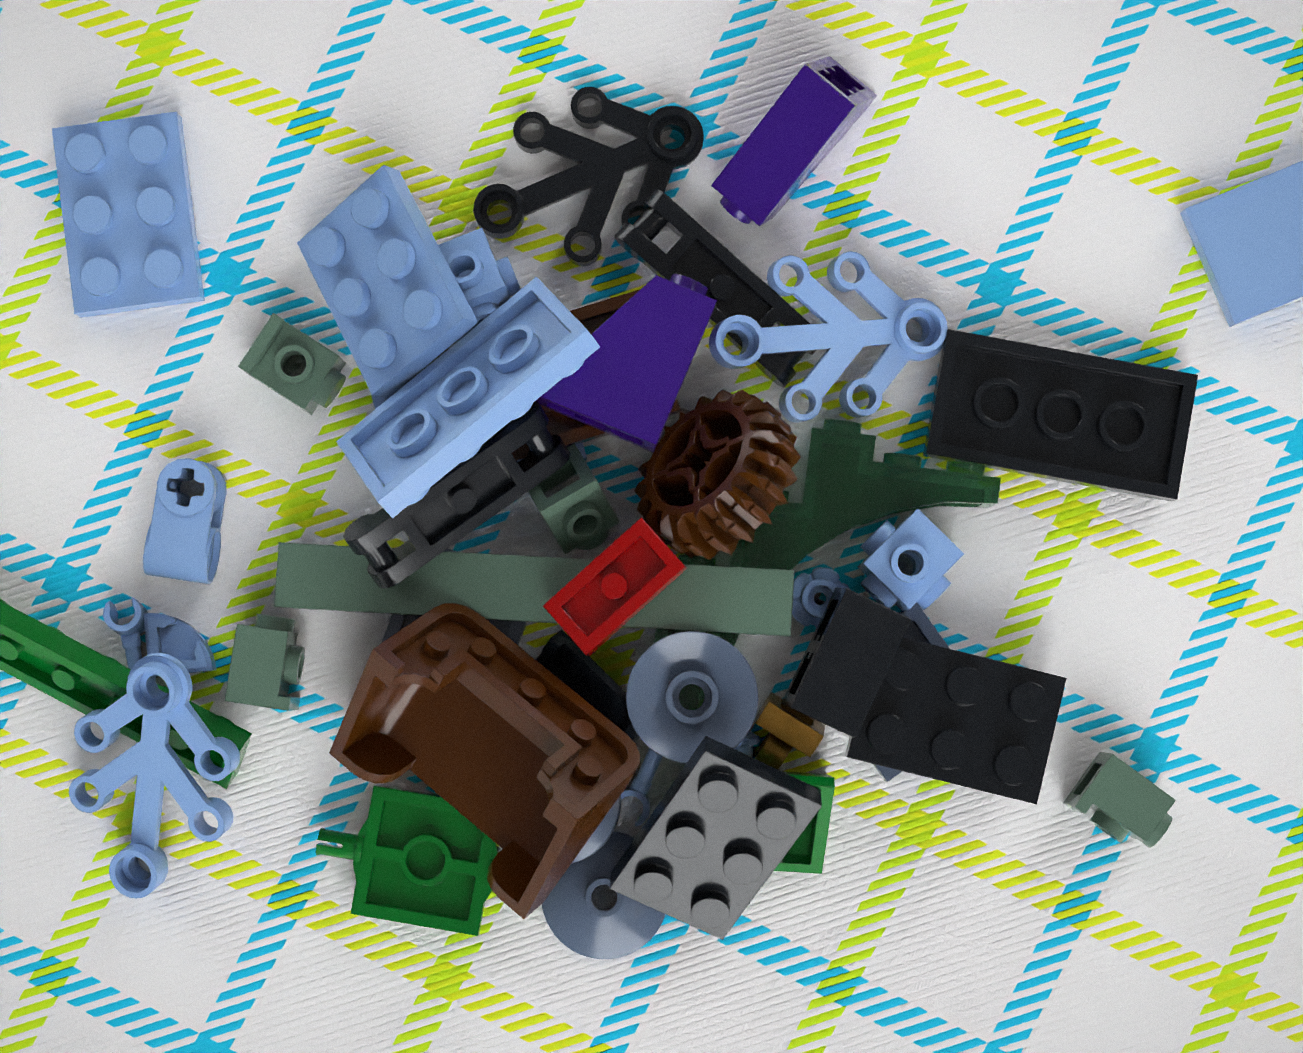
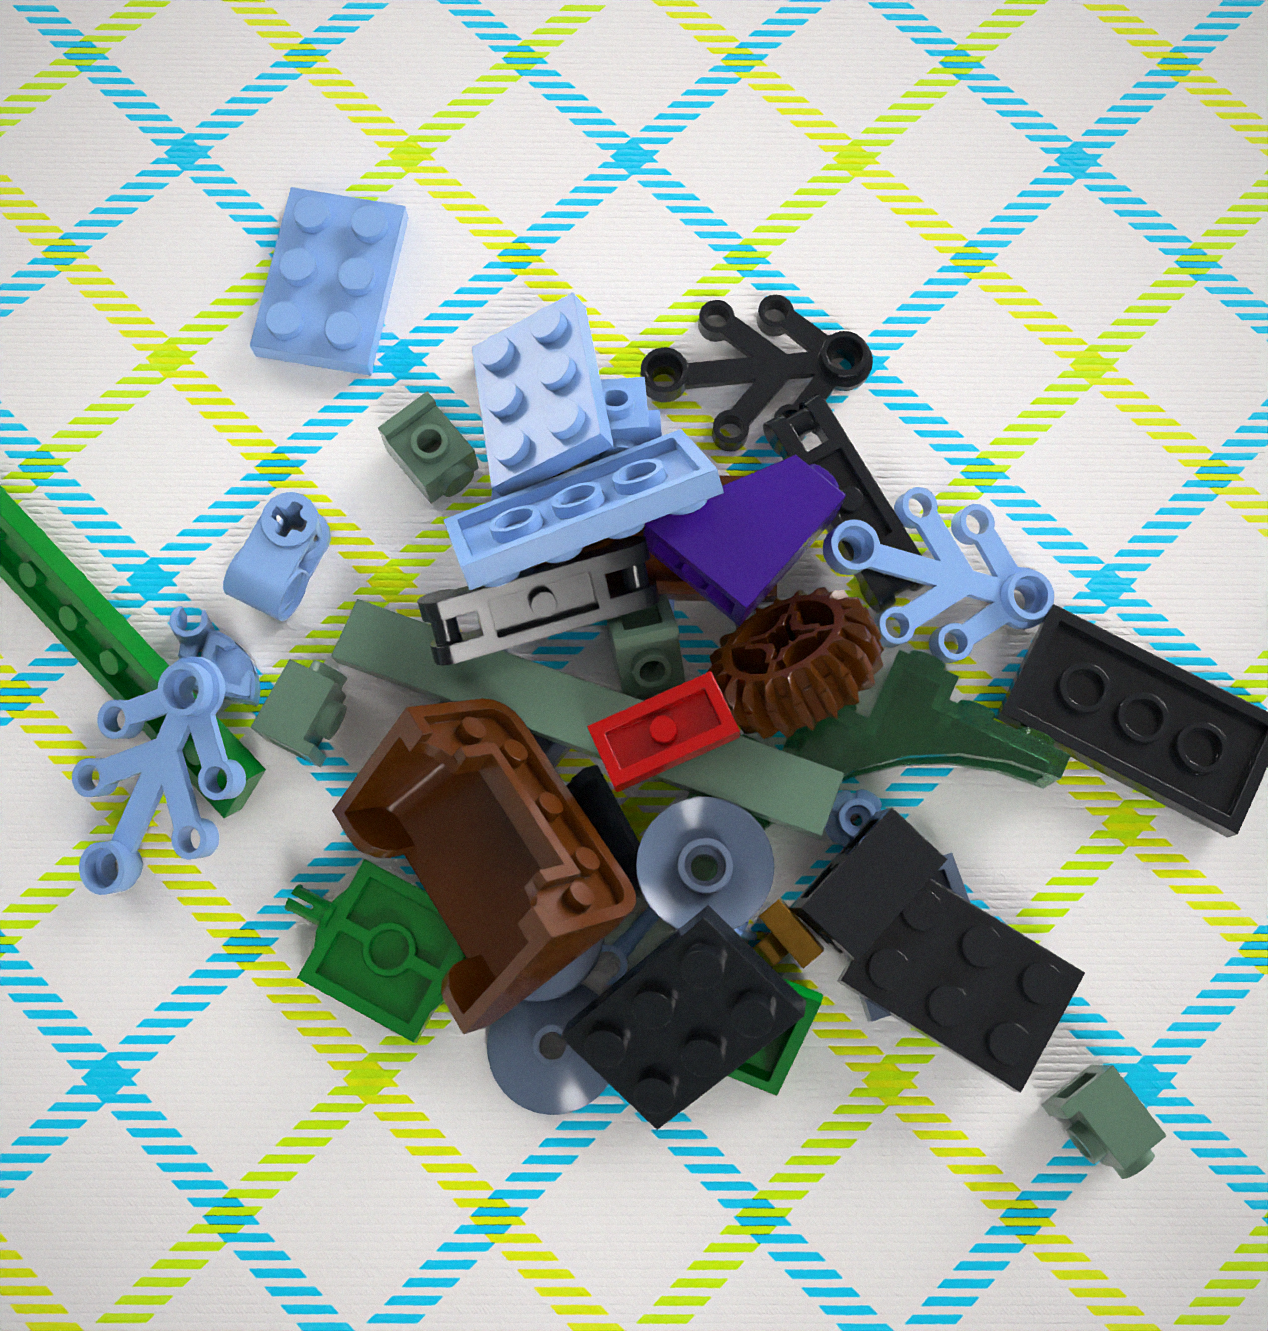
camera: 20 degrees right, 10 degrees down
dark purple slope [711,56,877,226] -> none
light blue brick [857,508,964,611] -> none

